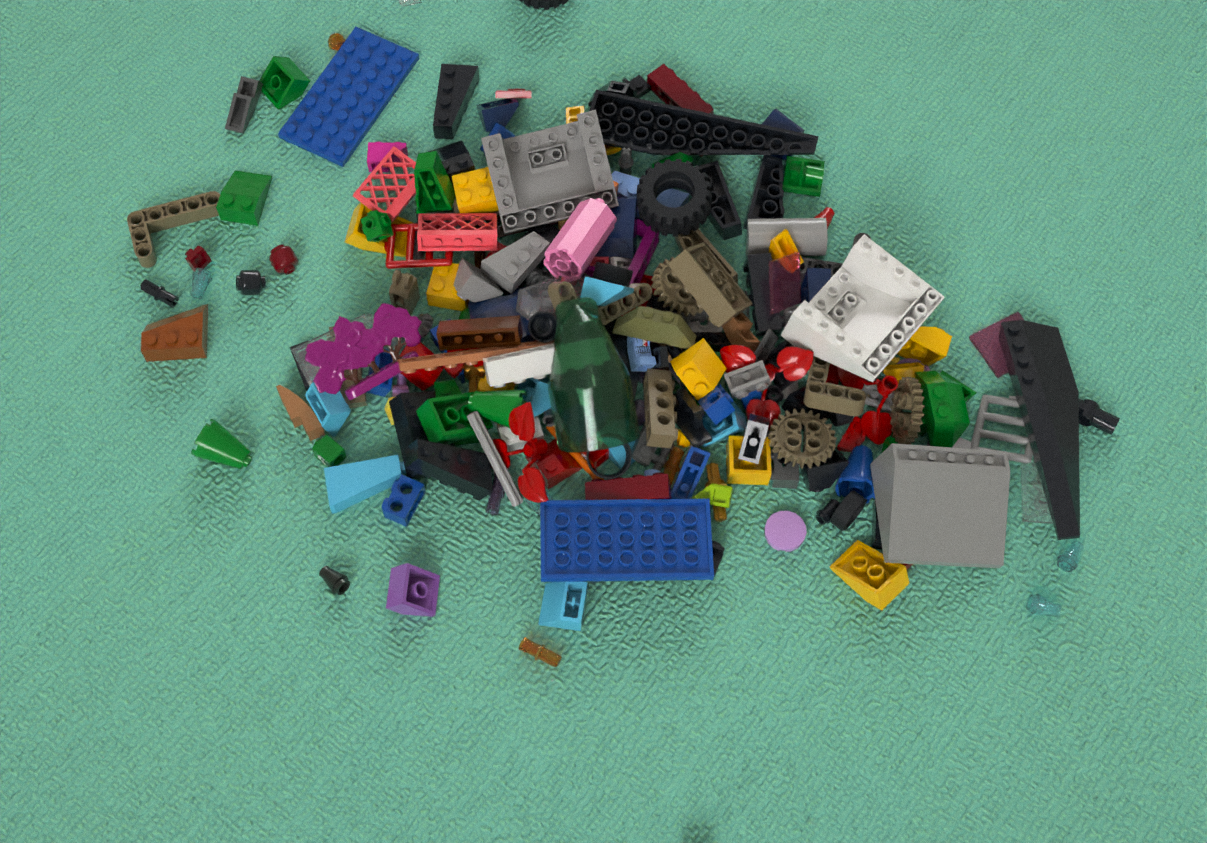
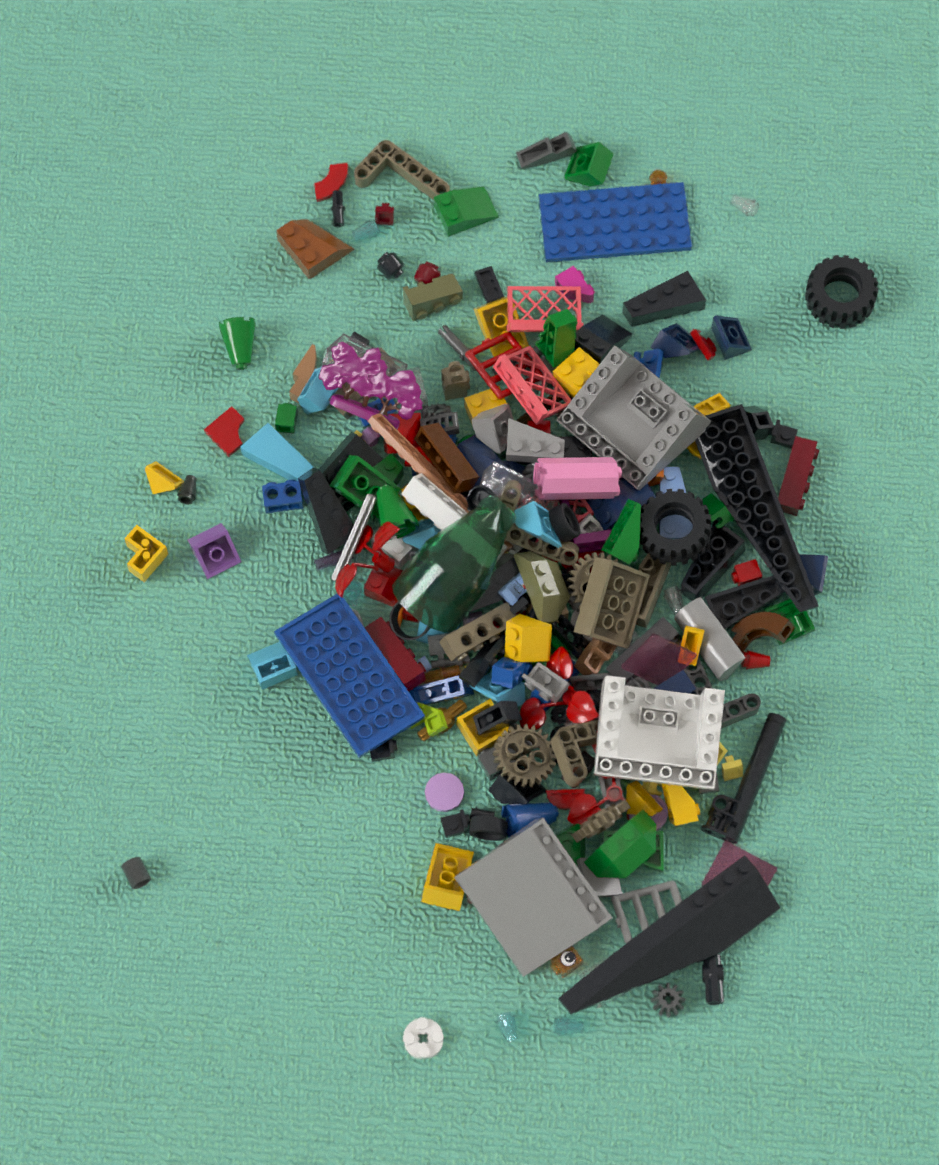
camera: 60 degrees right, 5 degrees up
green brick [360,210,394,243] -> none
clear orange axle [519,637,562,667] -> none
dark grey axle [618,147,634,175] -> none
none -> yellow brick [125,525,168,582]
none -> yellow slope [145,461,184,494]
none -> red tile [204,406,245,457]
none -> red tile [314,162,348,202]
none -> olive wedge [402,273,463,321]
none -> white plate [403,1017,444,1059]
none -> dark grey slope [420,412,460,435]
none -> dark grey pin [438,325,482,371]
none -> black bracket [440,809,470,838]
none -> black plate [474,266,504,304]
none -> clear orange brick [551,946,583,978]
none -> green slope [601,499,641,565]
none -> dark grey gear [651,983,685,1018]
none -> clear cone [663,586,683,615]
none -> black piece [700,713,786,844]
none -> dark blue slope [711,315,752,360]
none -> red brick [731,559,762,586]
none -> reddish brown arch [731,612,795,652]

